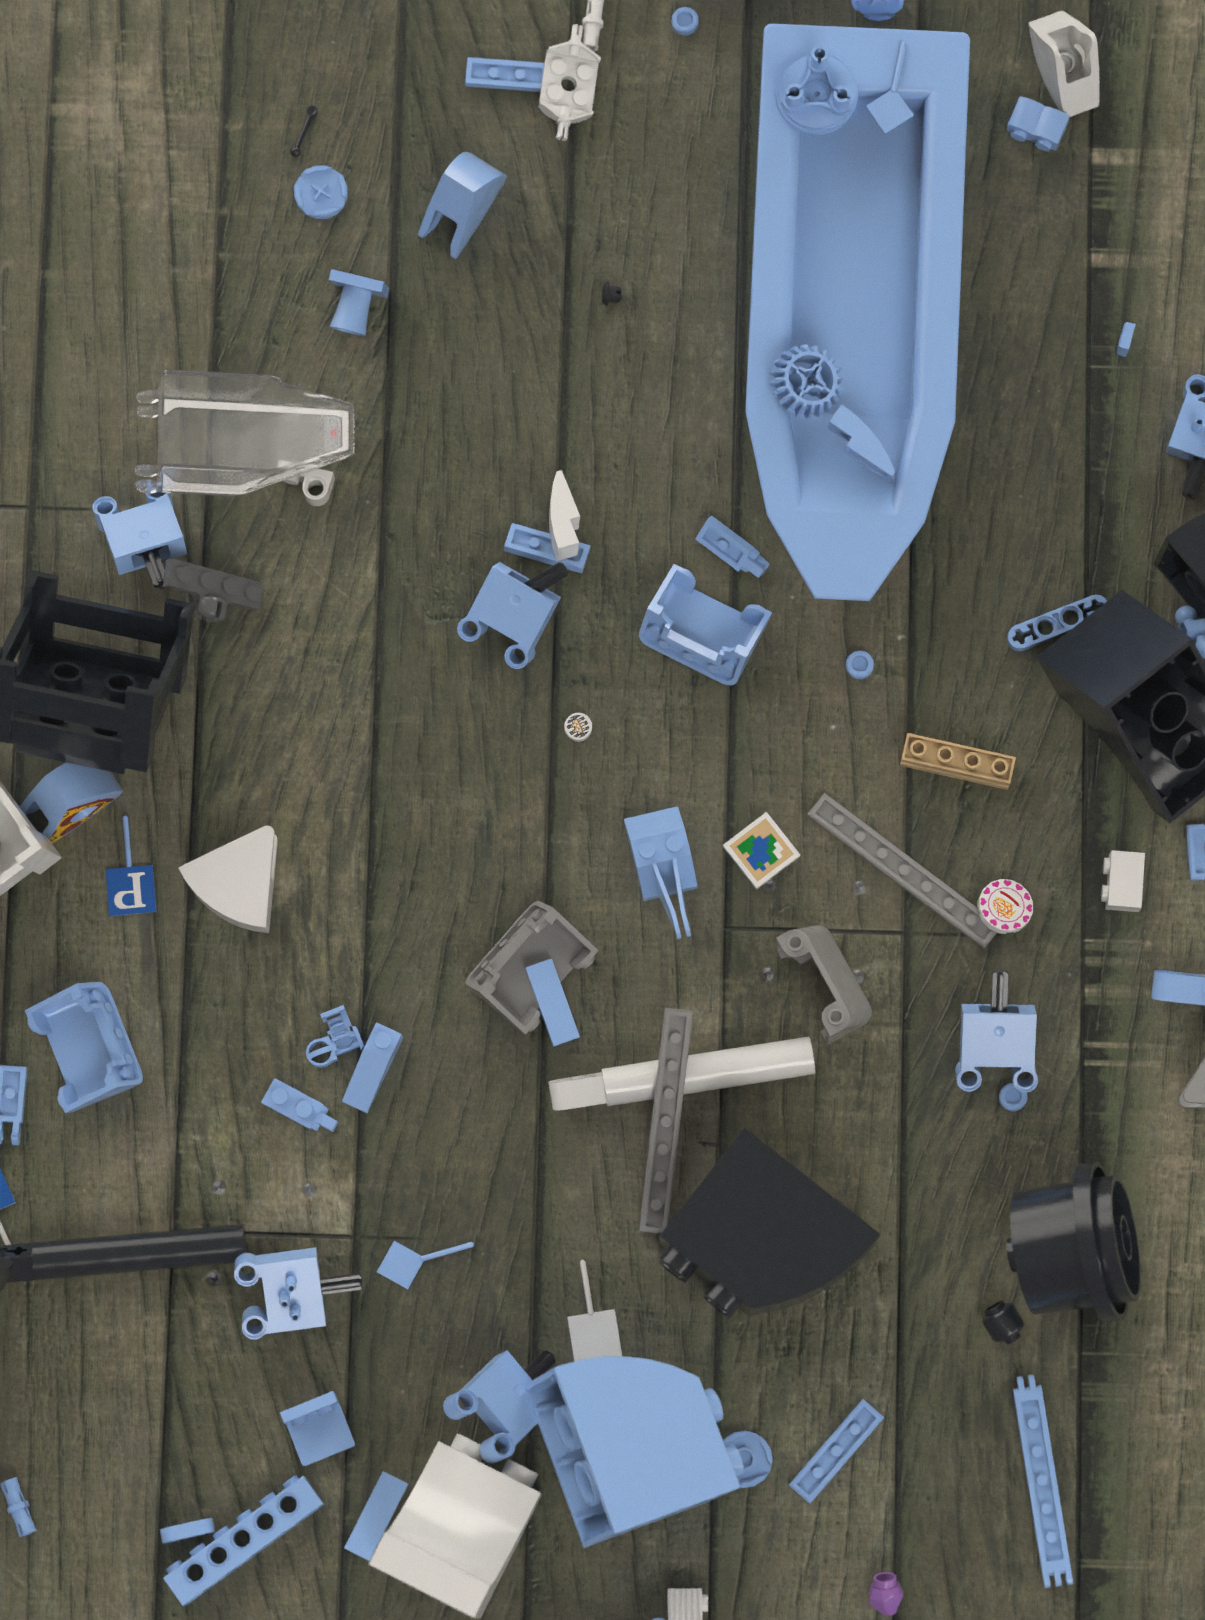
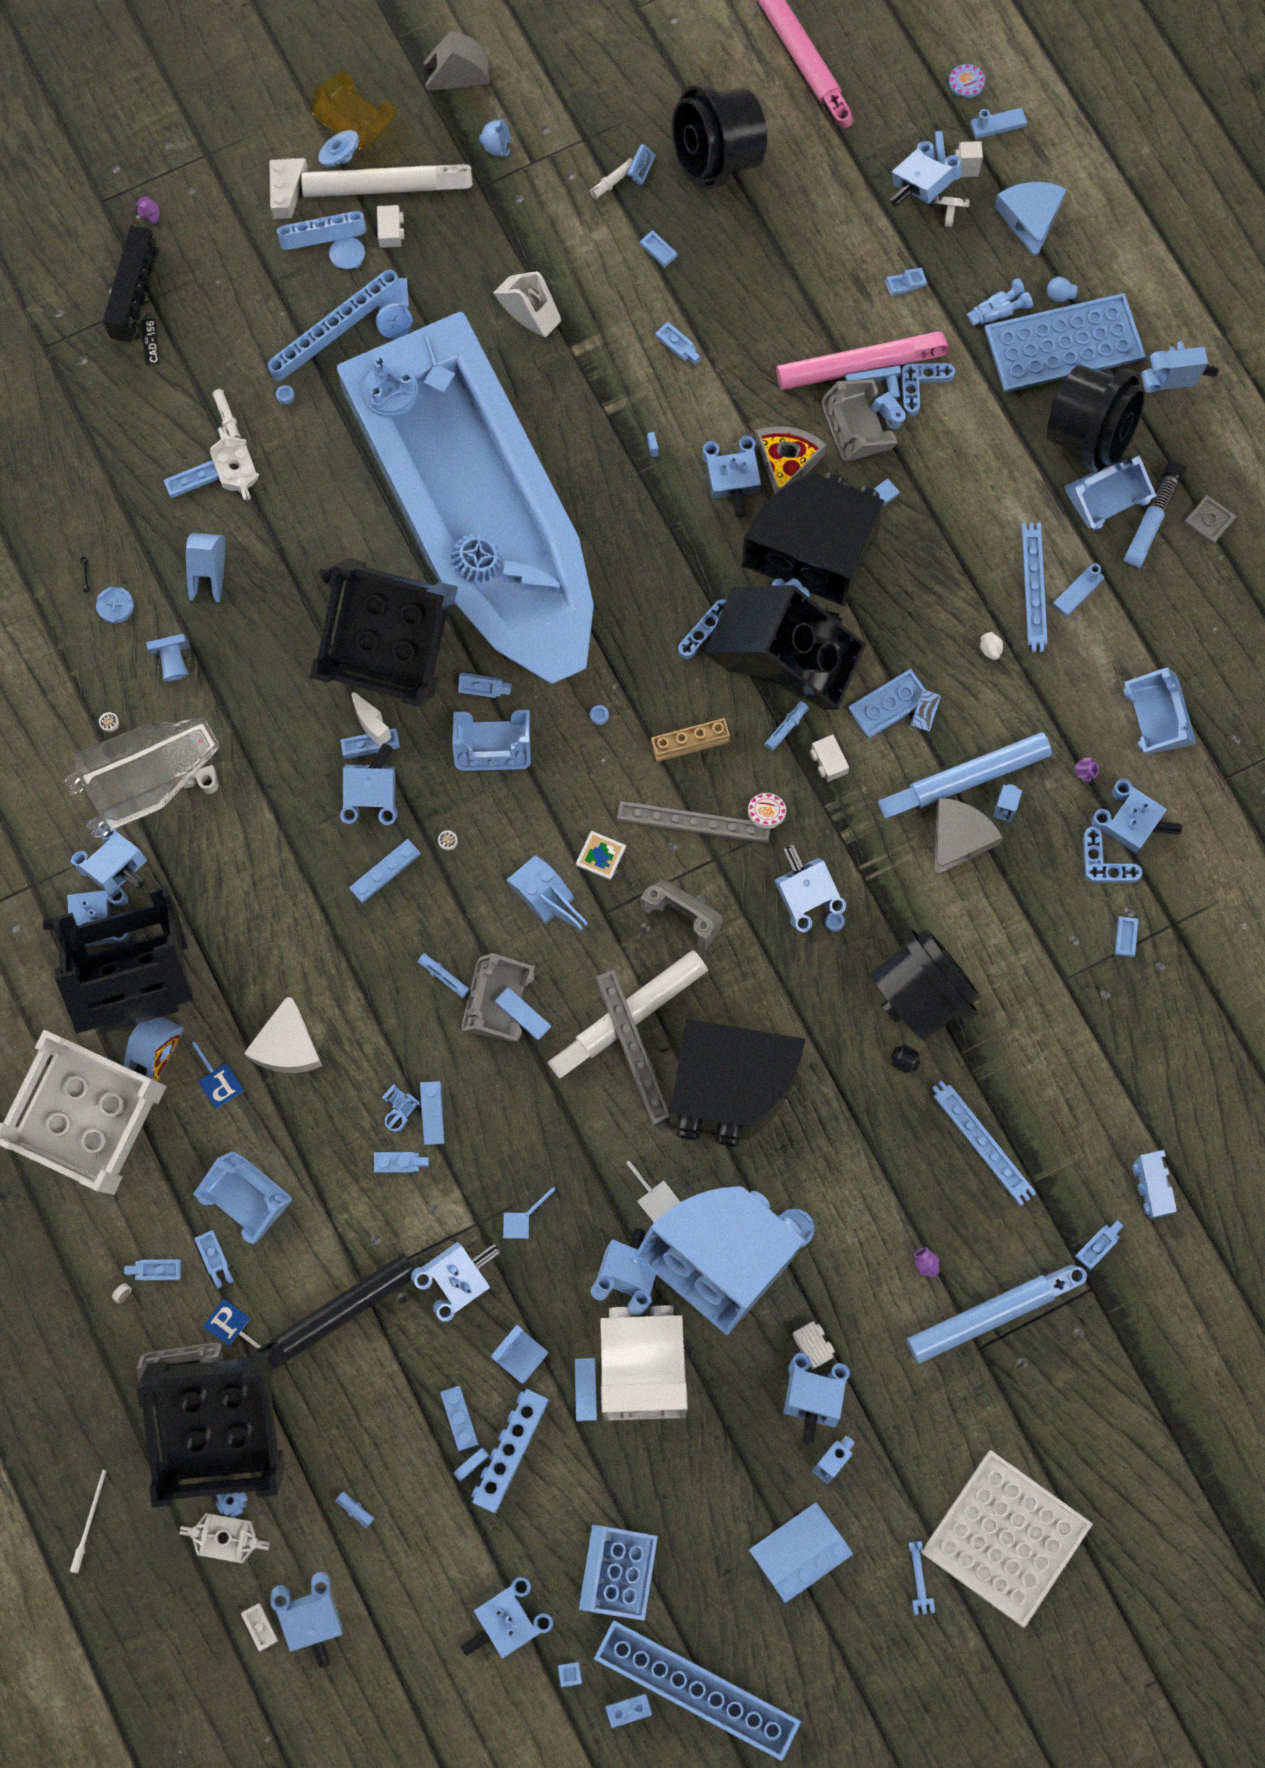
camera: 30 degrees left, 5 degrees down
dark grey plate [163,558,263,622] -> none
light blue tile [789,1399,884,1504] -> none
light blue brick [1007,96,1070,151] -> none
none -> light blue piece [42,887,131,947]
none -> white tile [99,712,119,732]
none -> black piece [310,558,458,707]
none -> light blue plate [349,839,421,903]
none -> light blue pin [417,953,470,998]
none -> light blue plate [440,1386,478,1452]
none -> light blue pin [764,701,809,751]

